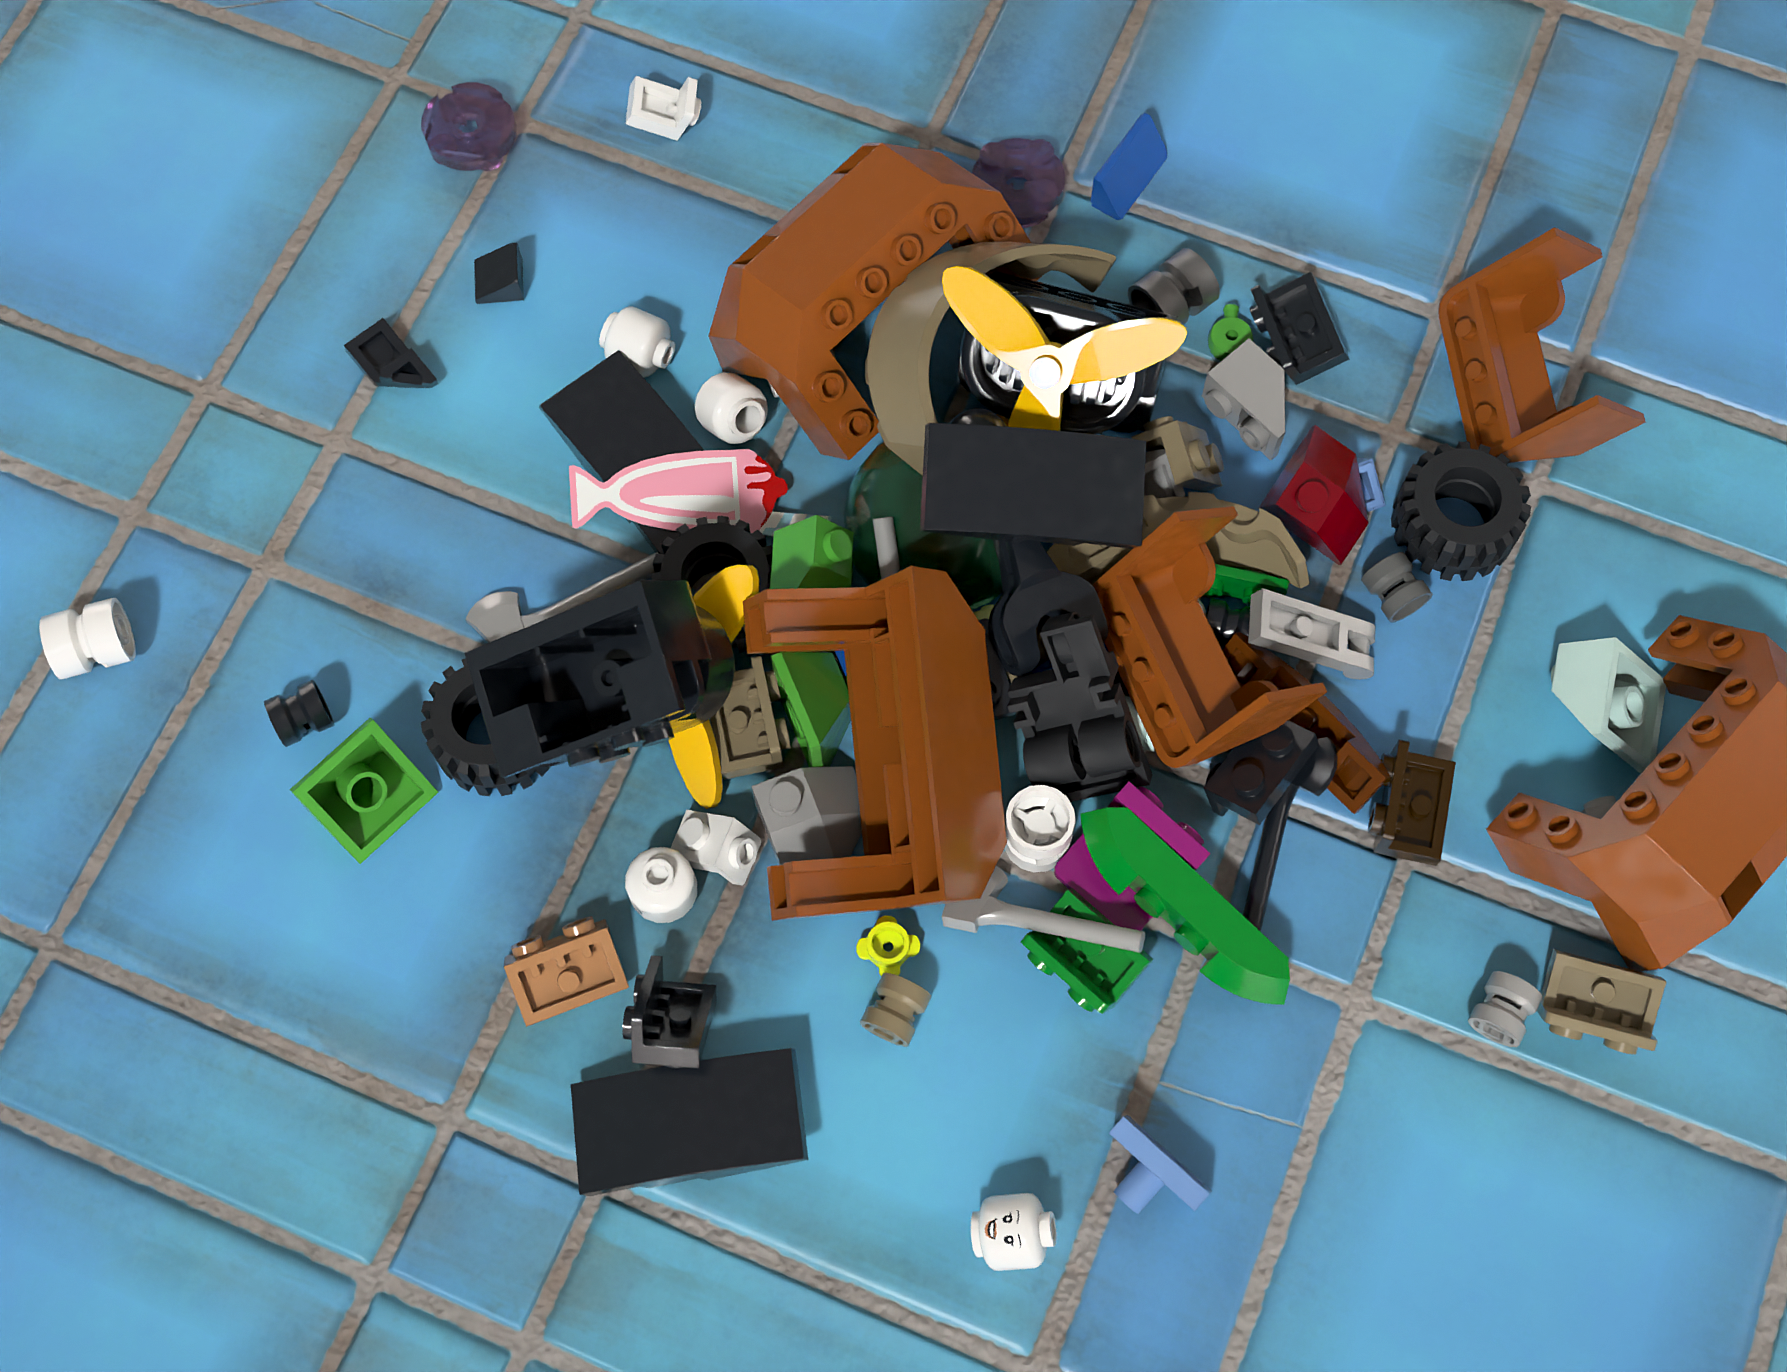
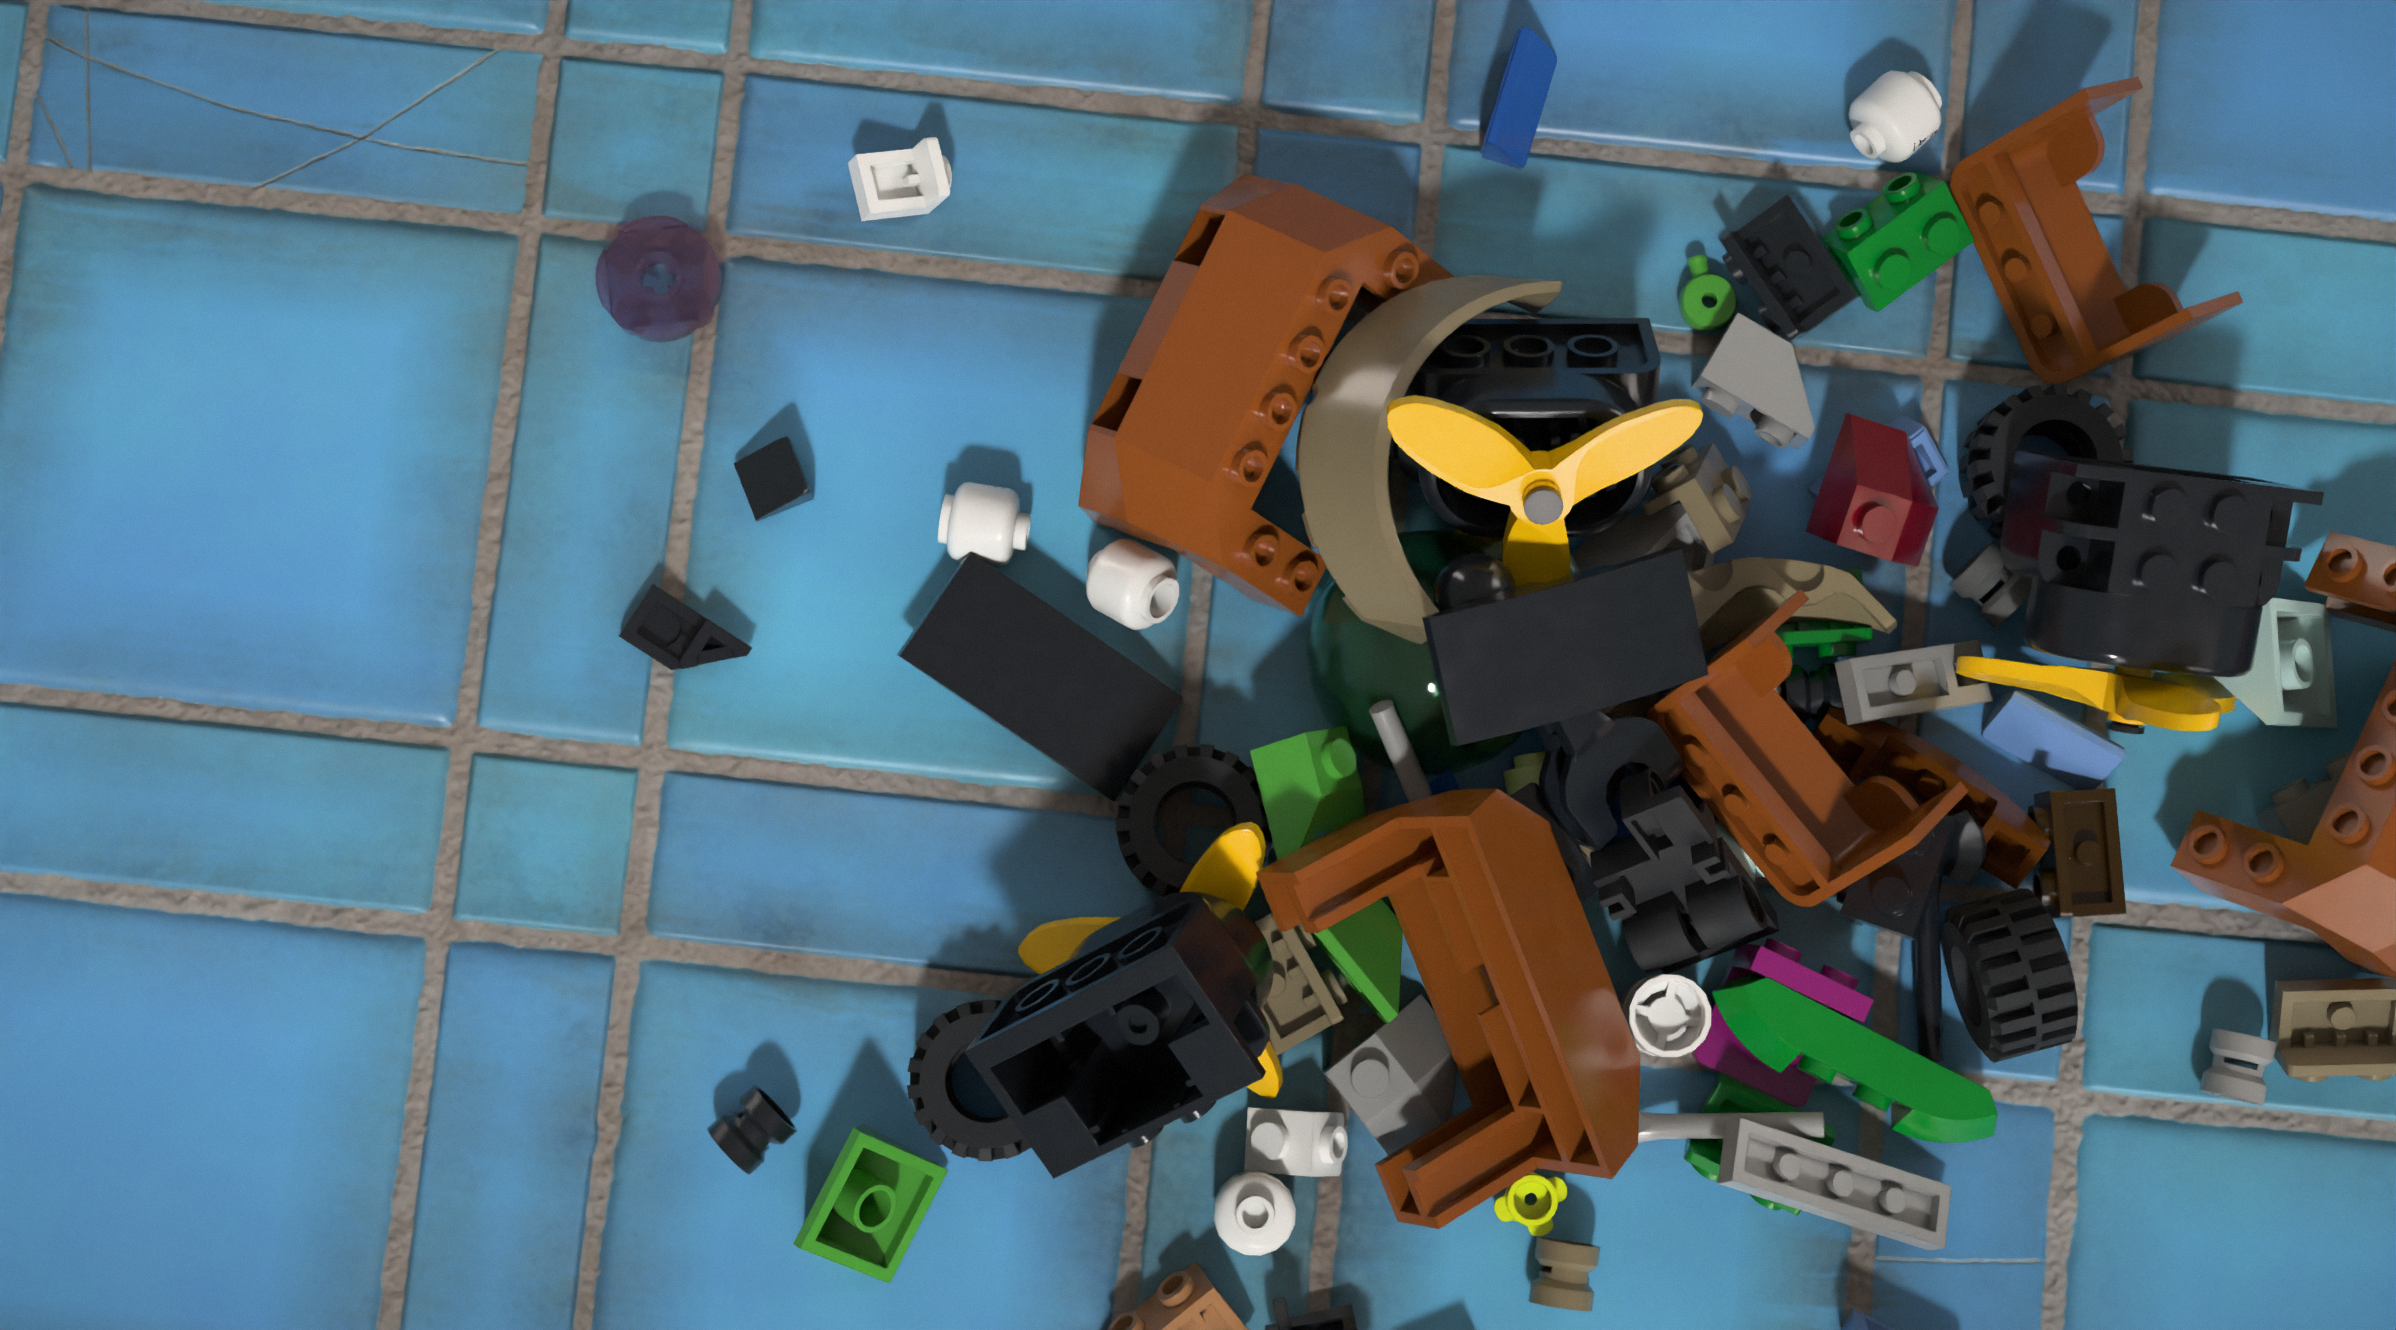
camera: 20 degrees left, 15 degrees up
white wheel [39,598,136,679] -> none
light grey piece [465,552,658,643] -> none
sticker [569,449,832,537] -> none
clear purple plate [972,138,1065,228] -> none
flat silver wheel [1127,248,1220,324] -> none
none -> light grey plate [1718,1118,1951,1251]
none -> green bracket [1823,171,1975,312]
none -> white head [1849,70,1942,163]
none -> black tyre [1942,888,2078,1063]
none -> black brick [1955,449,2324,734]
none -> medium blue slope [1981,689,2127,790]

